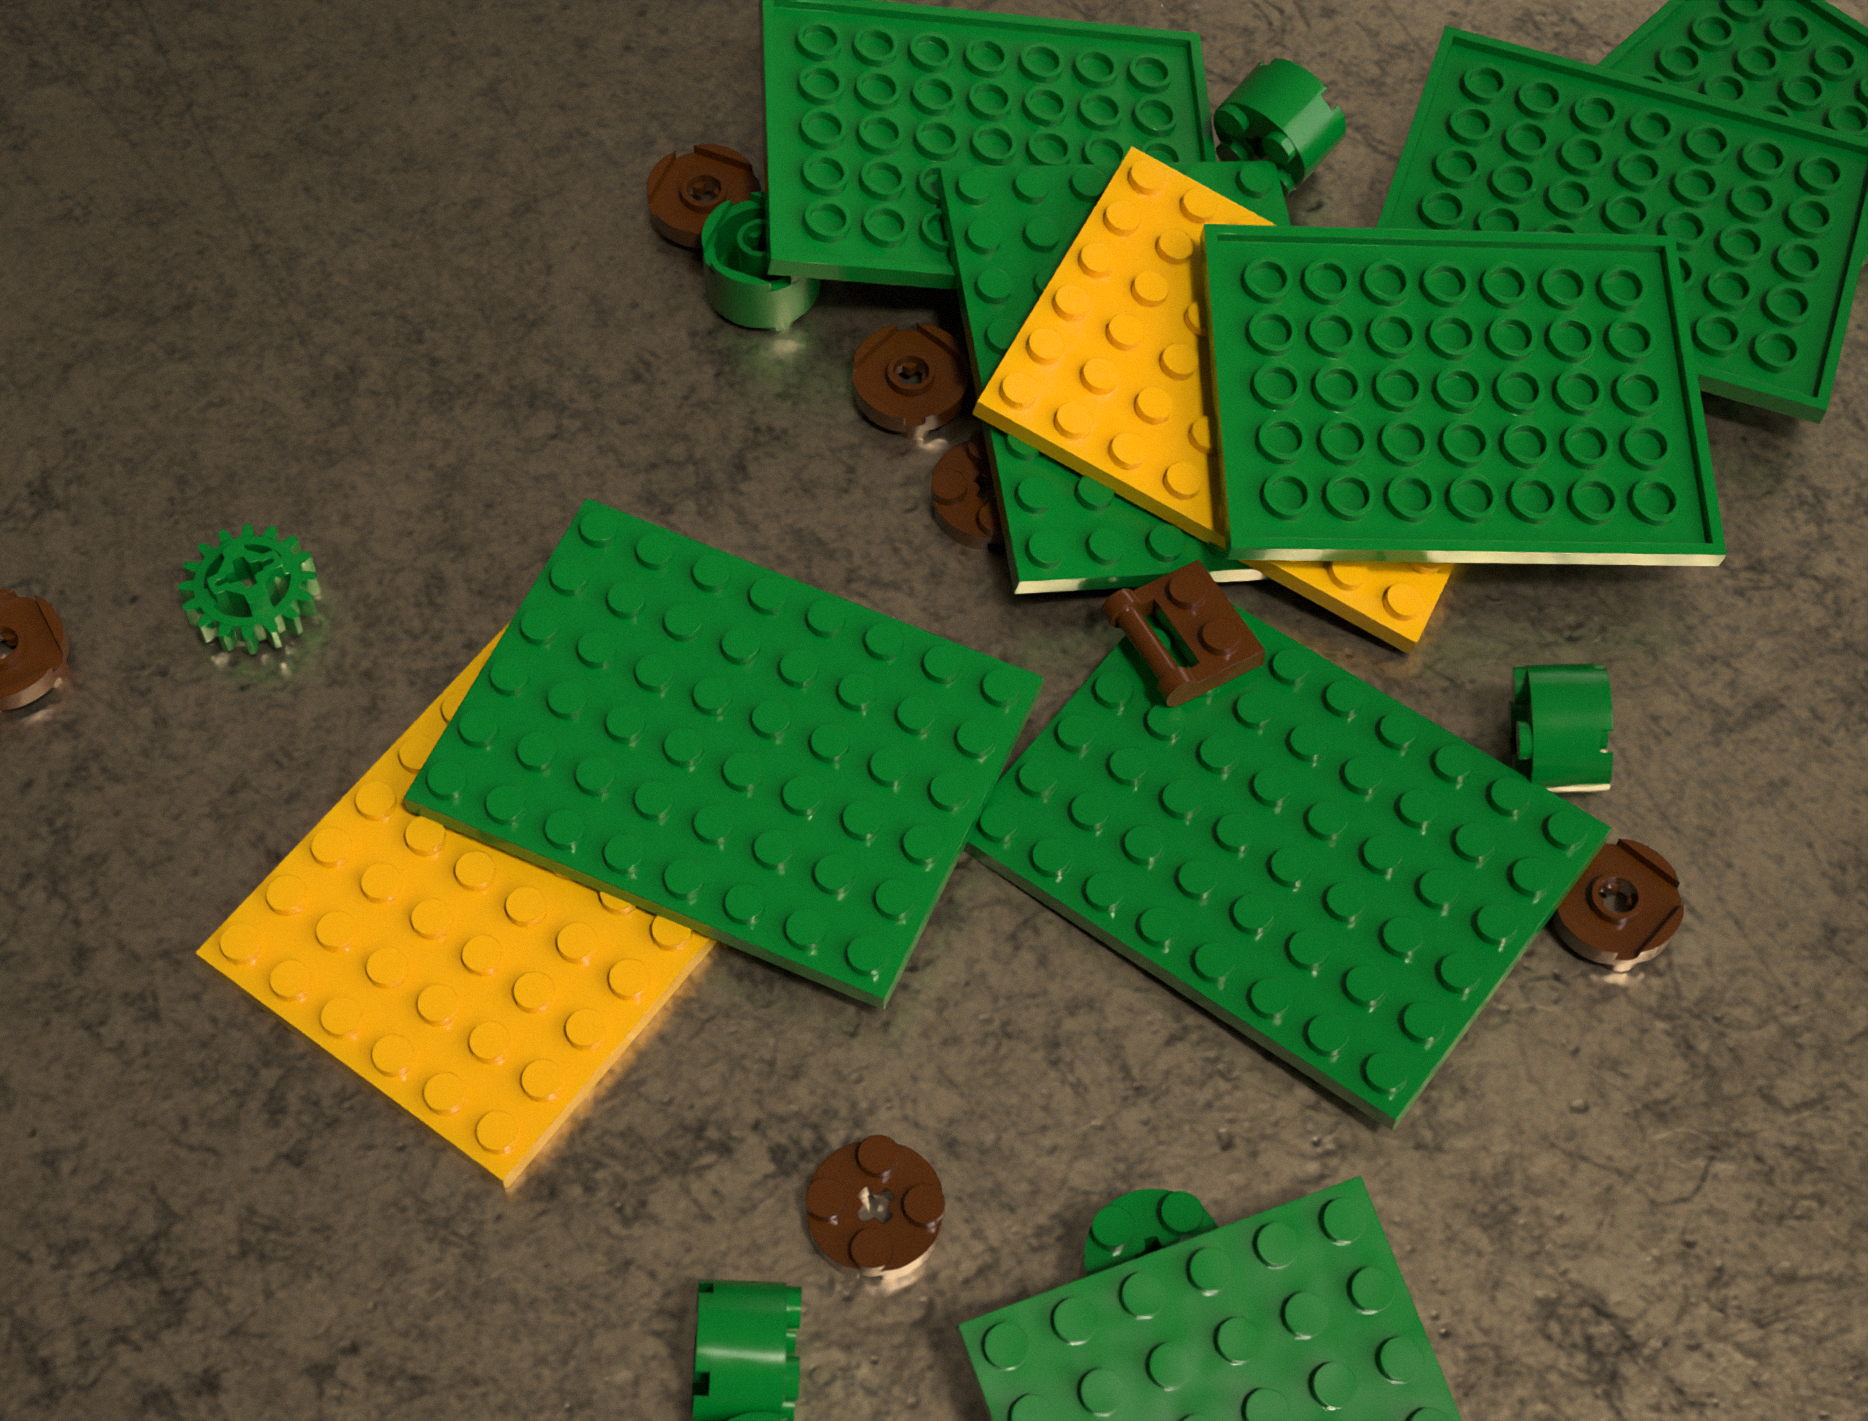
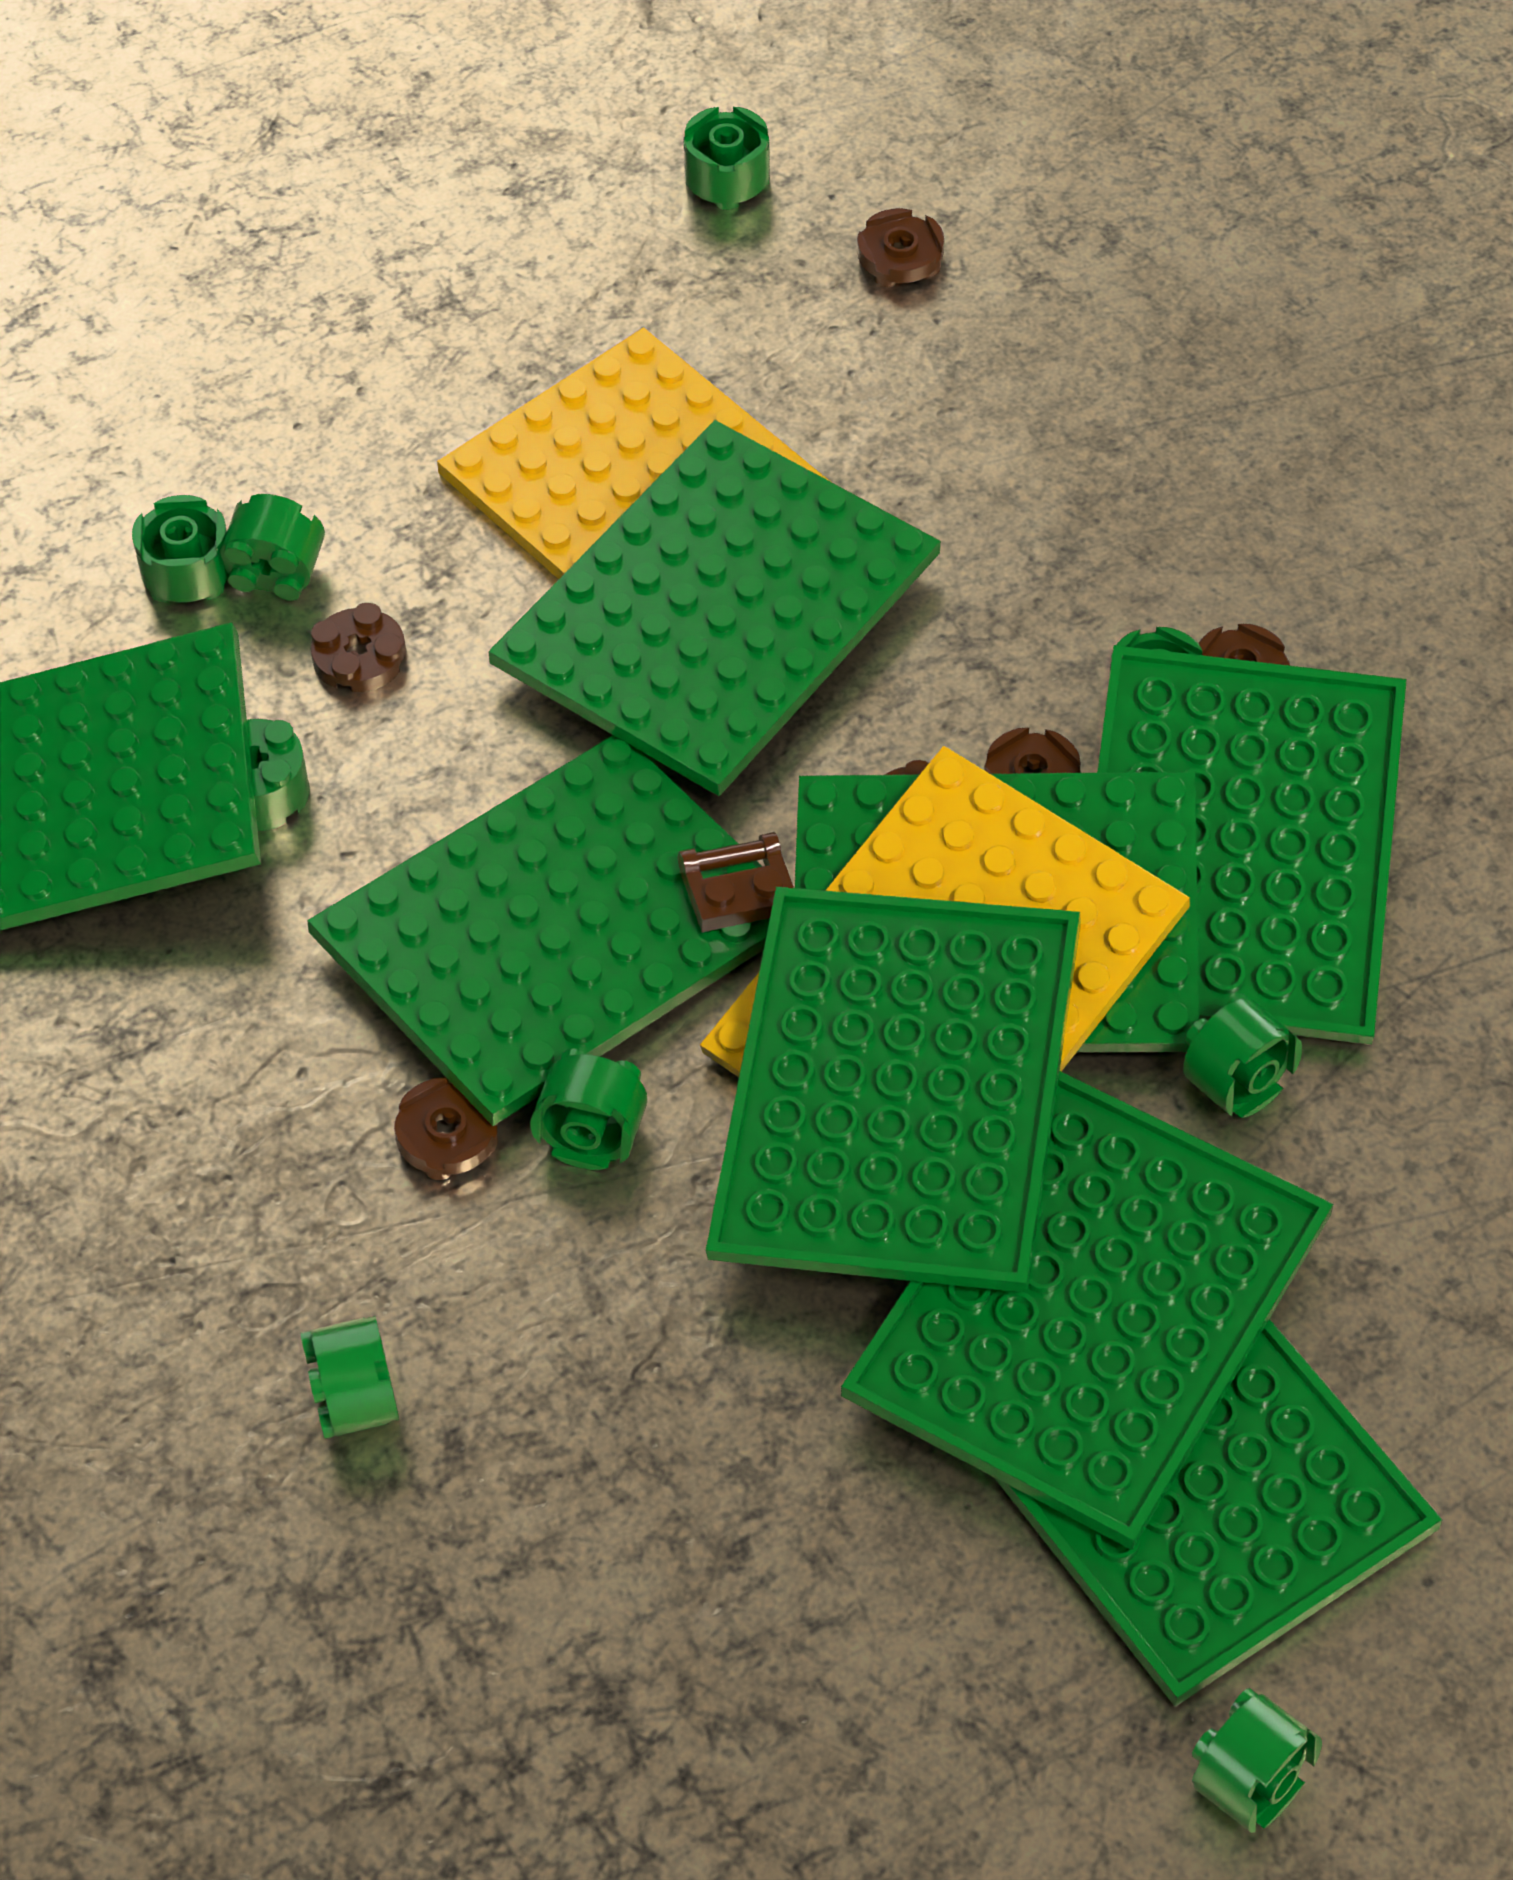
camera: 105 degrees right, 5 degrees down
green gear [178,524,321,654] -> none

